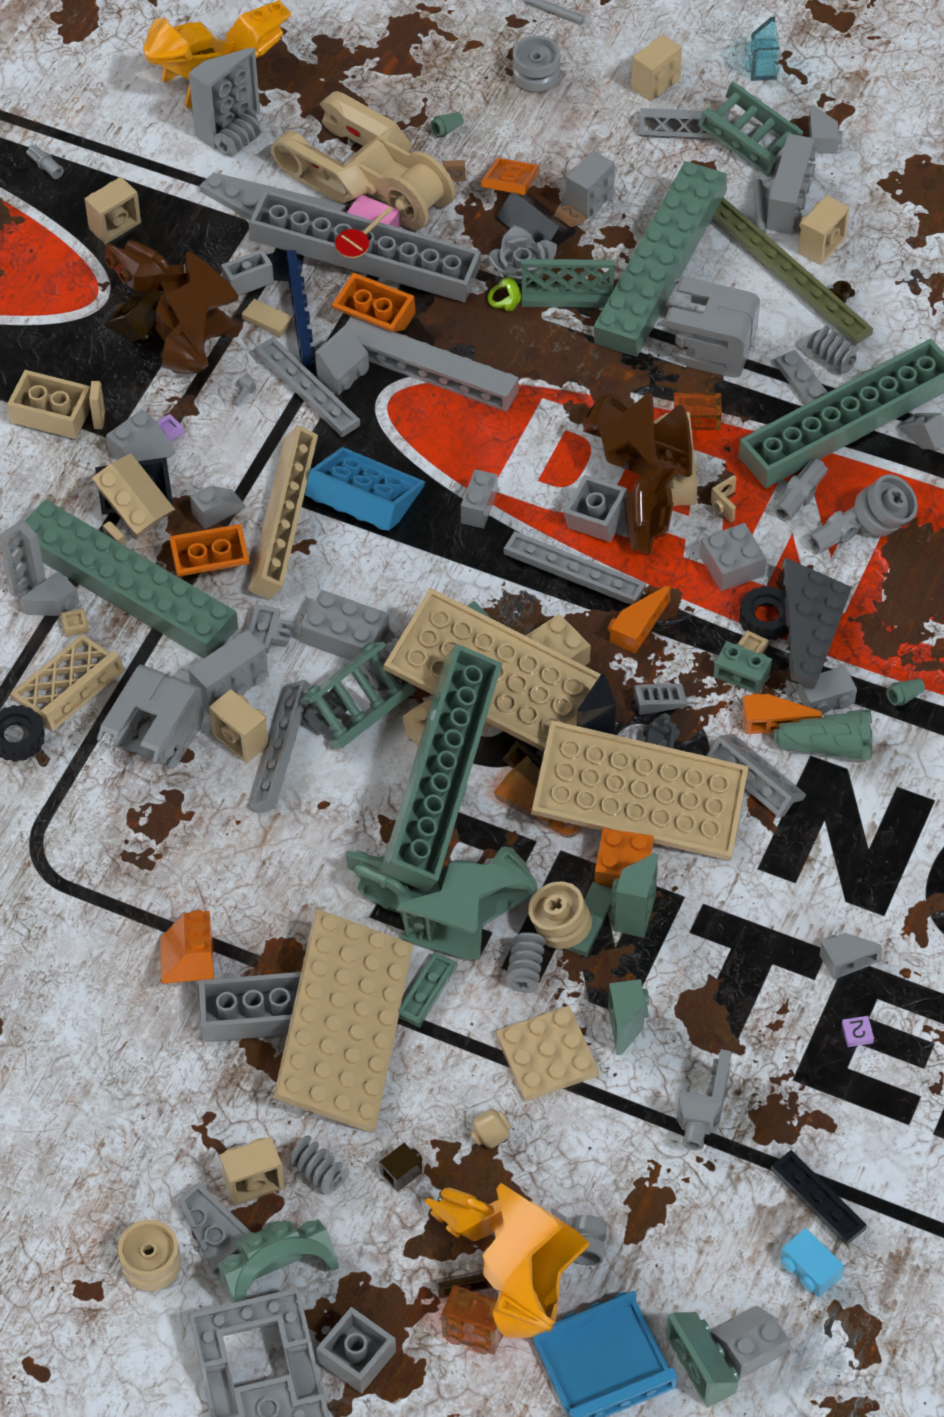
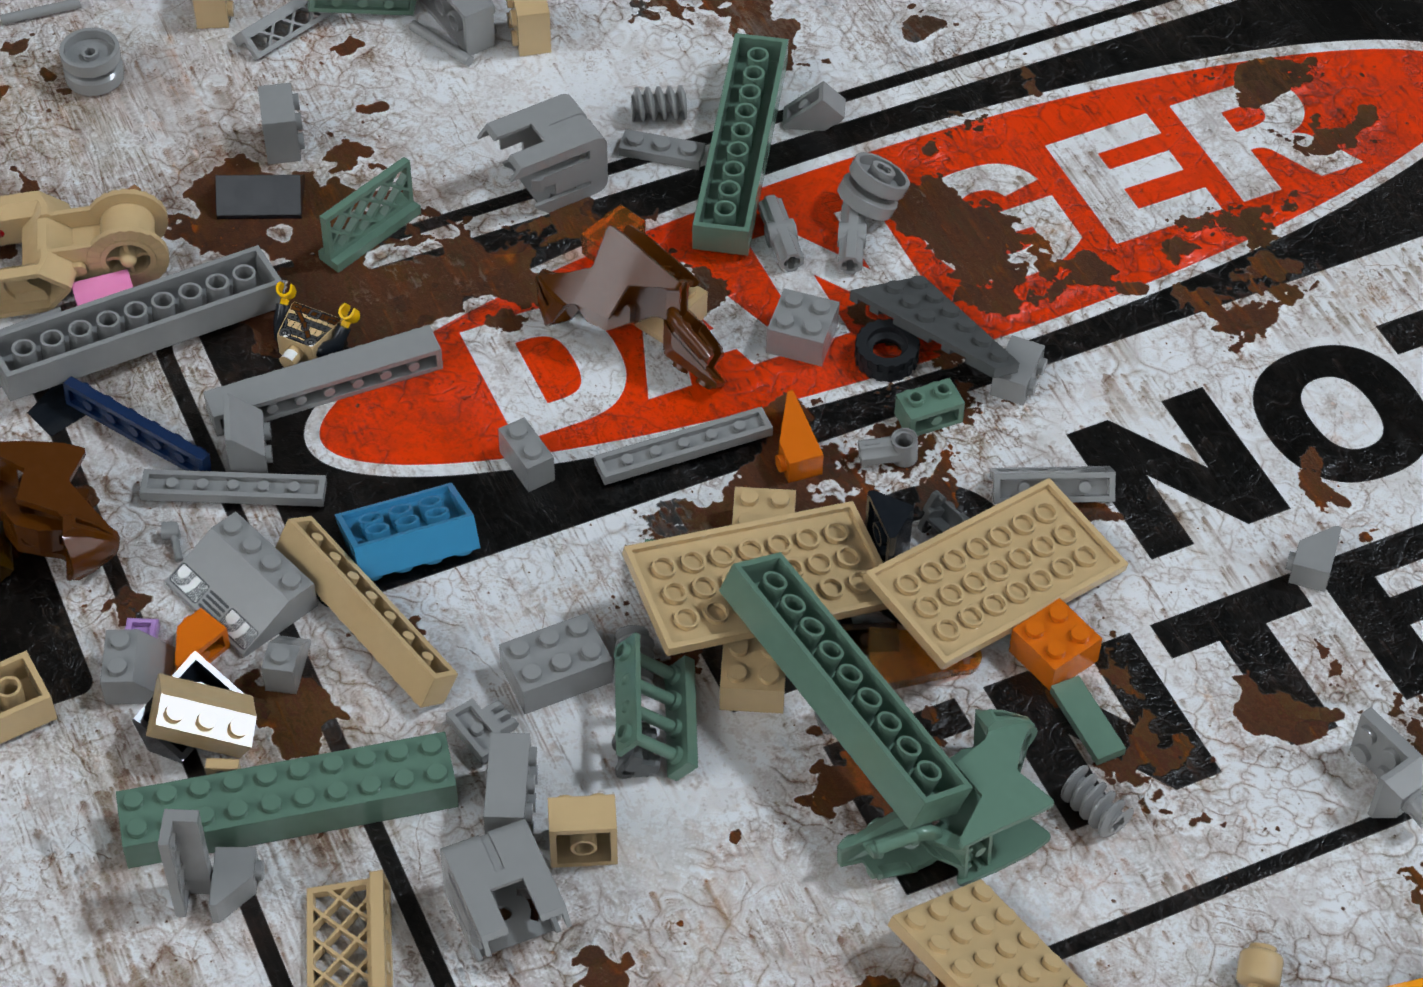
camera: 50 degrees left, 5 degrees down
tan tile [60,608,89,637] -> none
tan tile [89,381,105,429] -> none
orange slope [169,524,250,577] -> none
light grey brick [221,249,274,296] -> none
tan tile [242,299,293,337] -> none
light grey plate [250,679,311,813] -> none
orange slope [331,272,416,332] -> none
red piece [335,206,393,258] -> none
sand green tile [398,952,457,1028] -> none
sand green cone [430,112,464,137] -> none
orange tile [481,157,540,195] -> none
light grey brick [488,225,557,284] -> none
lime piece [488,277,522,312] -> none
tan plate [496,1005,599,1102] -> none
tan wheel [528,881,592,949] -> none
medium nougat tile [554,205,586,227] -> none
light grey brick [563,475,629,542] -> none
sand green brick [593,161,727,357] -> none
sand green slope [608,979,649,1055] -> none
sand green slope [610,853,659,938] -> none
light grey slope [633,684,688,715] -> none
tan bracket [711,475,736,523] -> none
olive plate [712,197,873,346] -> none
tan tile [738,630,769,653] -> none
orange slope [742,693,822,734] -> none
sand green cone [774,710,873,760] -> none
dark brown plate [829,280,855,303] -> none
lavender tile [842,1016,874,1047] -> none
sand green cone [887,678,925,706] -> none
none -> light grey slope [165,511,318,658]
none -> orange slope [175,608,231,671]
none -> torso [273,281,360,367]
none -> light grey piece [858,428,918,468]

